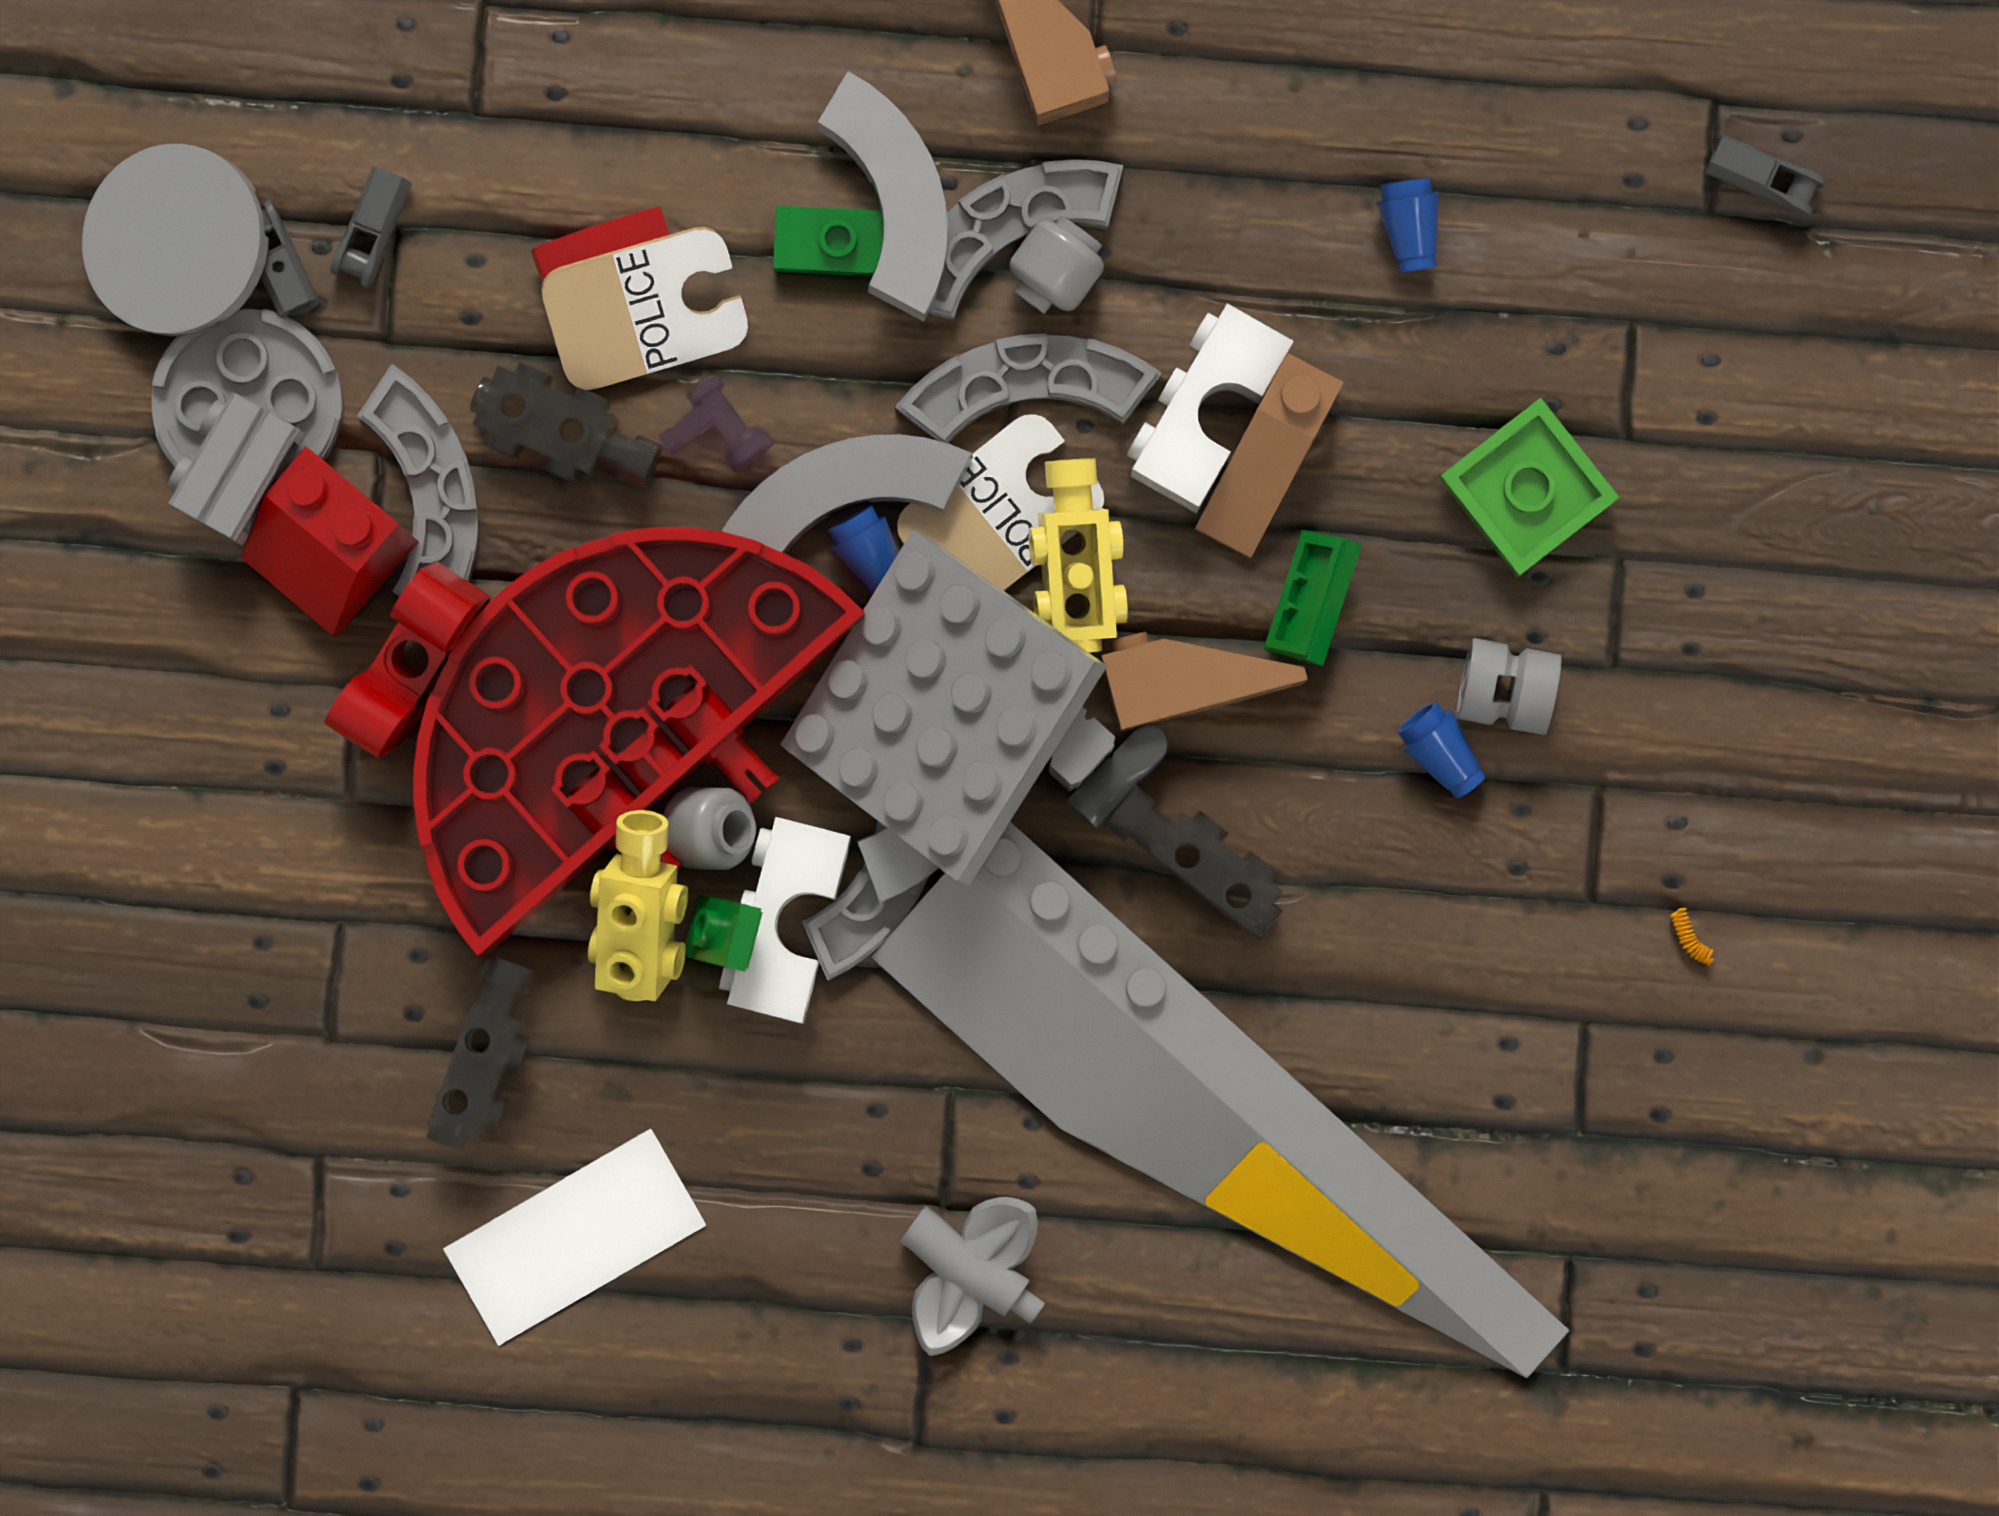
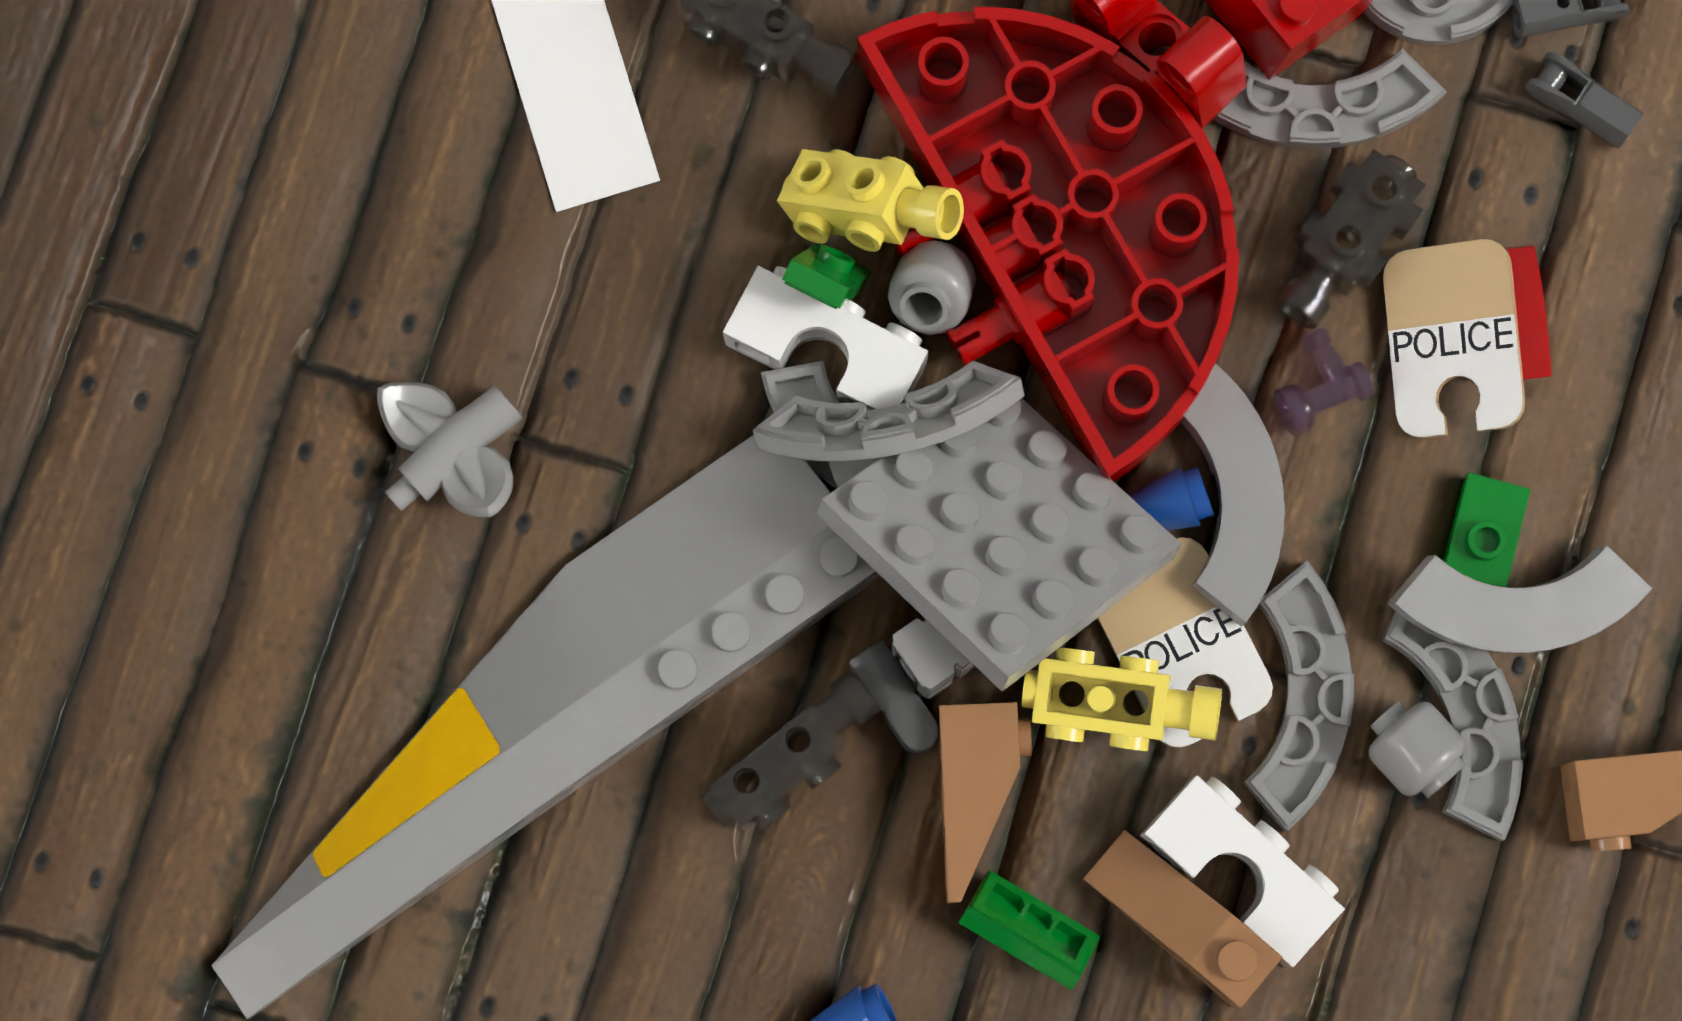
camera: 110 degrees right, 5 degrees down
none -> light grey tile [753,361,1025,461]

